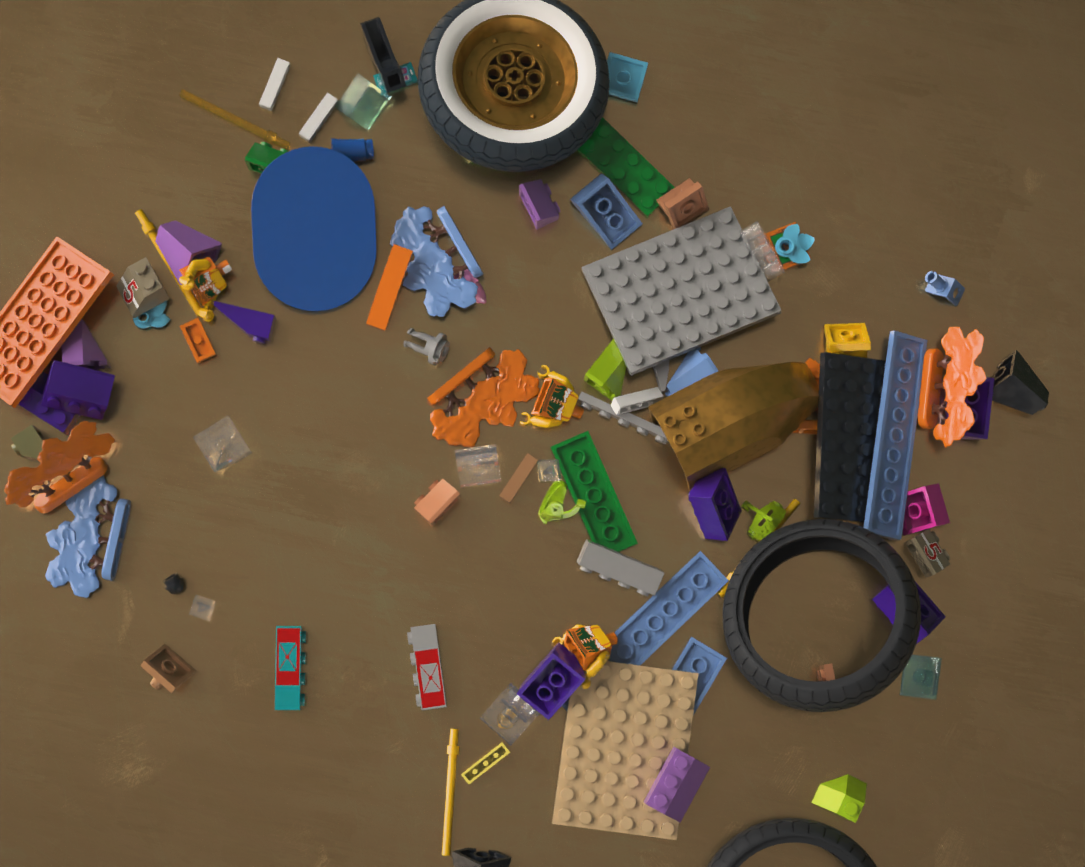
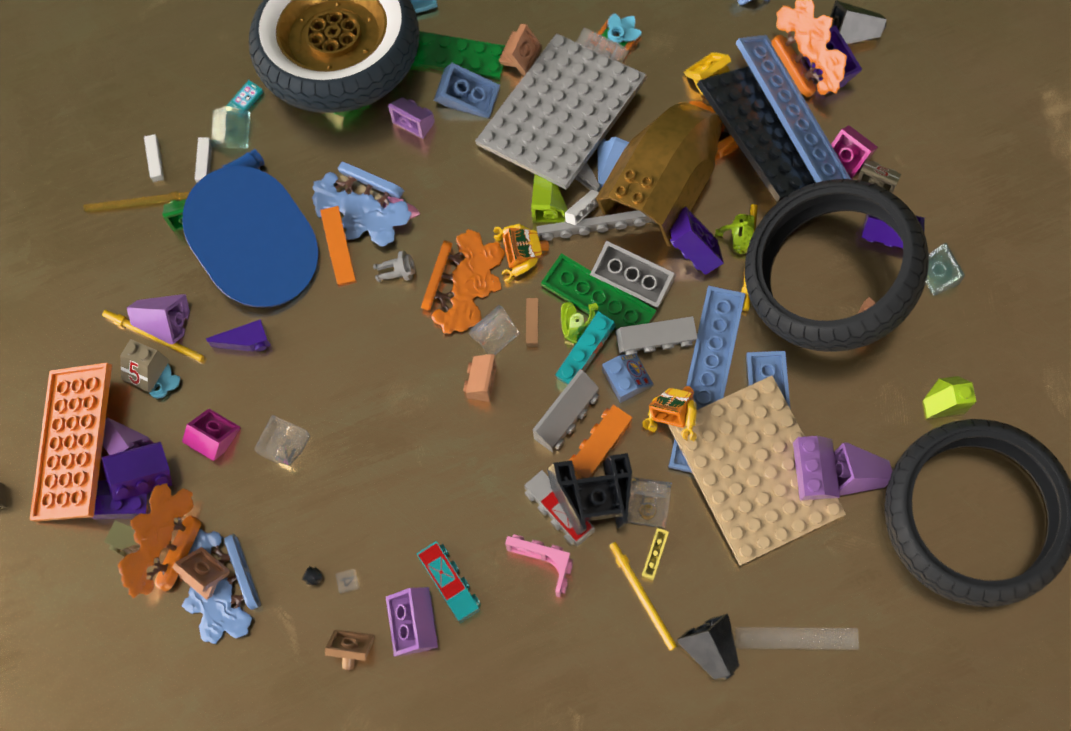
camera: 20 degrees left, 10 degrees down
torso [179,257,232,322] -> none
orange plate [180,317,216,363] -> none
black arch [360,17,406,93] -> none
dark purple slope [516,642,586,720] -> none
clear tile [537,459,561,481] -> none
none -> nougat bracket [173,547,230,600]
none -> dark pink slope [182,409,240,461]
none -> medium lavender slope [386,587,438,656]
none -> bright pink bracket [505,535,573,597]
none -> light grey slope [533,369,600,453]
none -> black wedge [547,453,632,535]
none -> teal brick [555,311,616,385]
none -> orange brick [569,405,633,479]
none -> light grey slope [590,241,676,308]
none -> medium blue slope [602,354,654,403]
none -> medium lavender slope [834,443,893,496]

